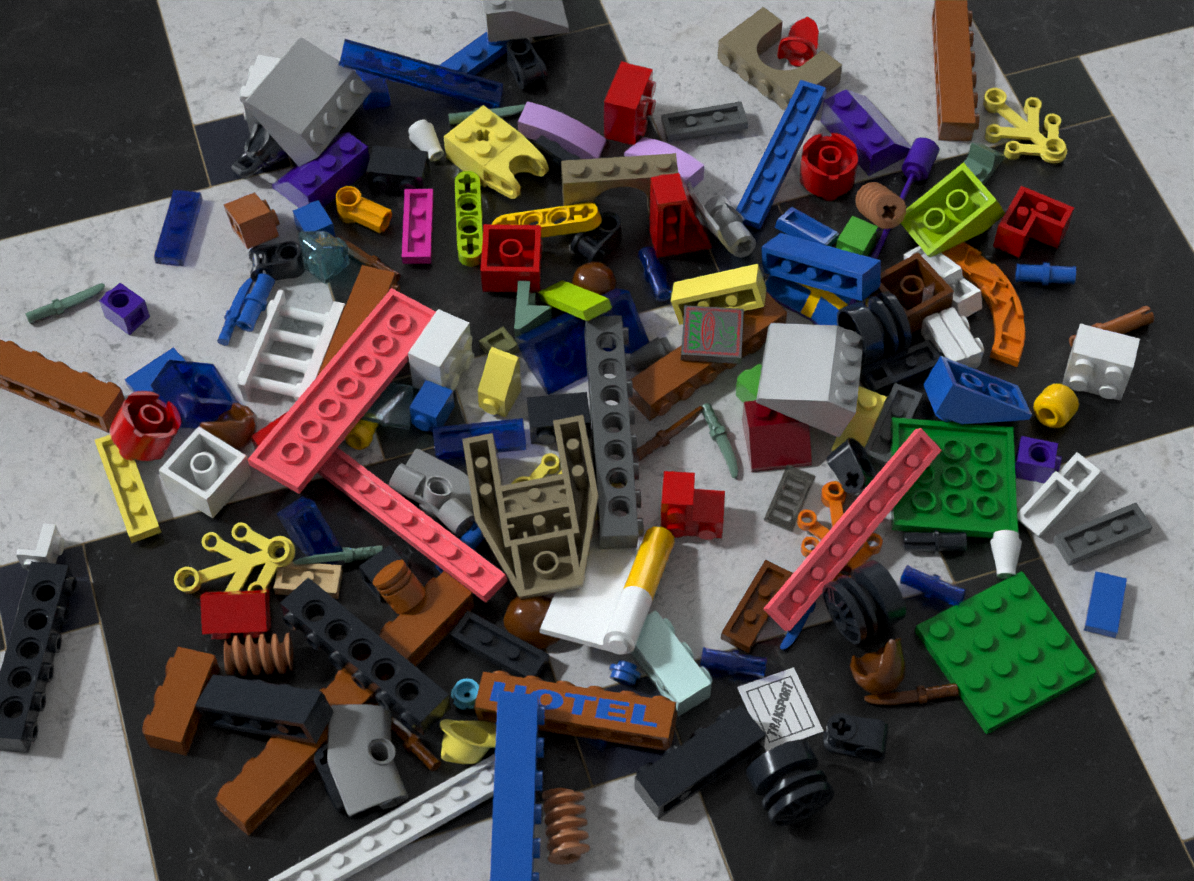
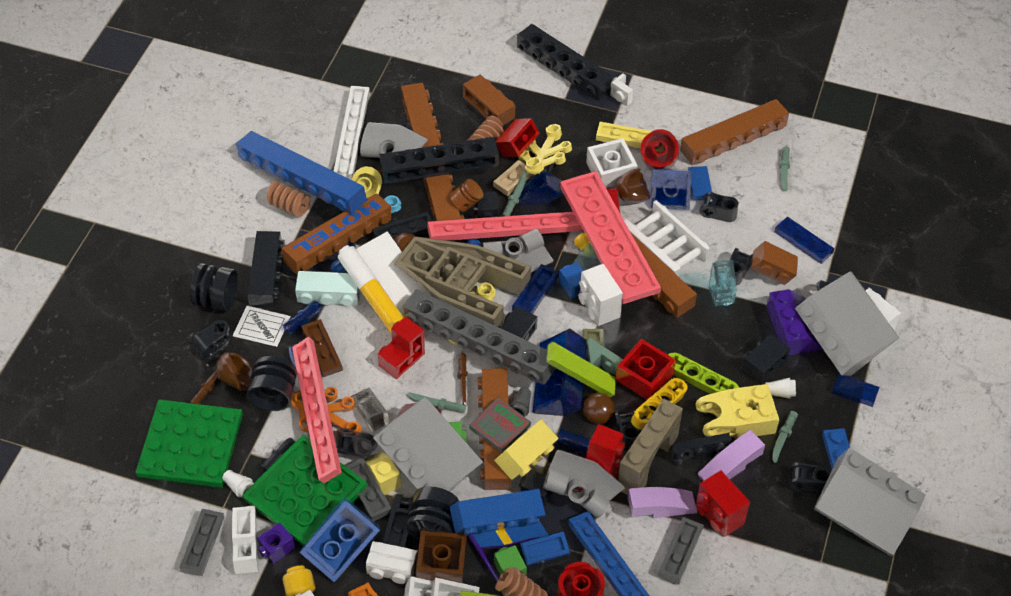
camera: 125 degrees right, 5 degrees down
dark purple brick [99,282,150,335] -> none
black brick [195,675,334,744] -> none
blue piece [217,277,254,346] -> none
blue pin [236,274,275,332] -> none
blue brick [293,200,336,252] -> none
light orange piece [336,186,392,233] -> none
reddish brown piece [337,236,401,282] -> none
clear blue tile [339,39,503,109] -> none
dark pink plate [402,189,434,264] -> none
light yellow slope [477,347,521,418] -> none
clear blue pin [900,565,966,606] -> none
blue tile [1084,571,1127,638] -> none
none -> black piece [699,192,739,222]

